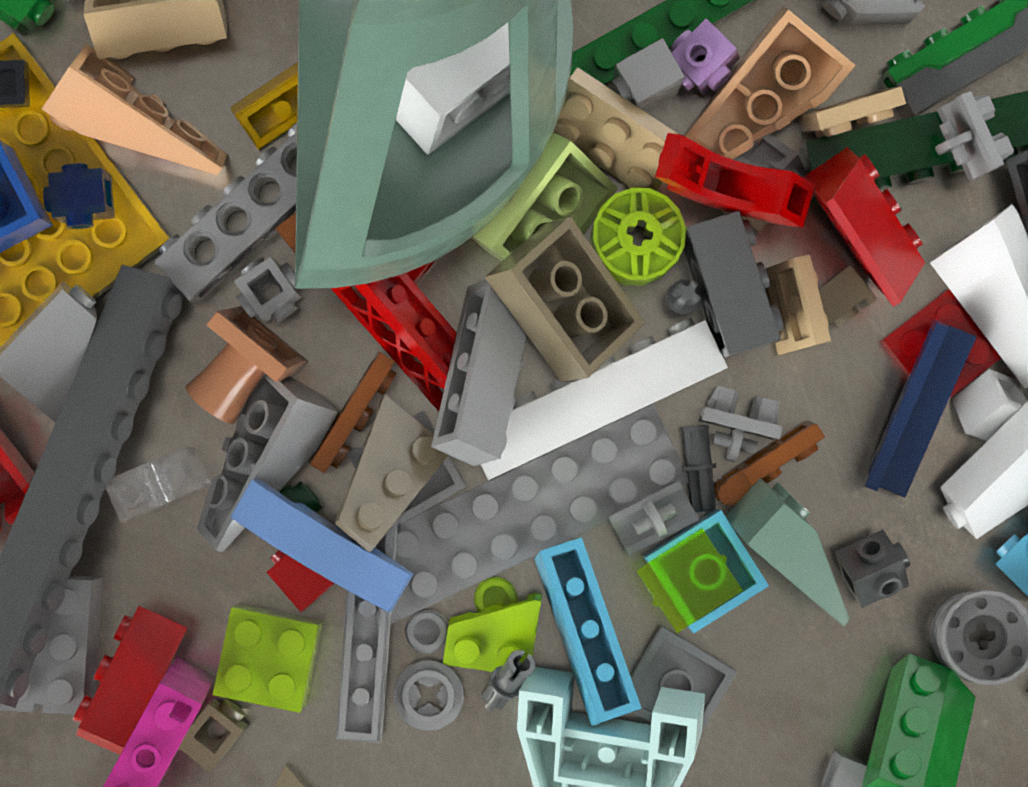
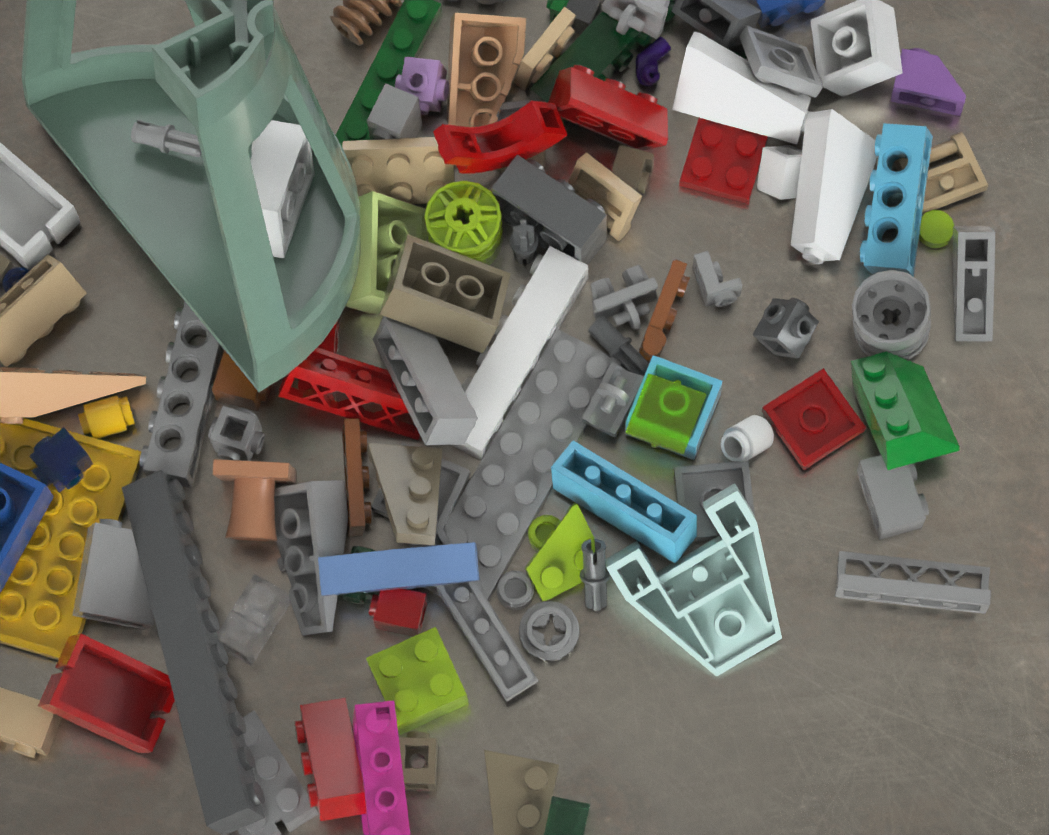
camera: 30 degrees left, 15 degrees down
yellow slope [230,62,298,150] -> none
sand green slope [725,478,850,626] -> none
dark blue fence [864,319,976,498] -> none
none -> yellow brick [78,395,135,439]
none -> dark purple arm [635,36,671,86]
none -> light grey bracket [692,251,743,307]
none -> white brick [721,415,774,462]
none -> red plate [762,368,866,470]

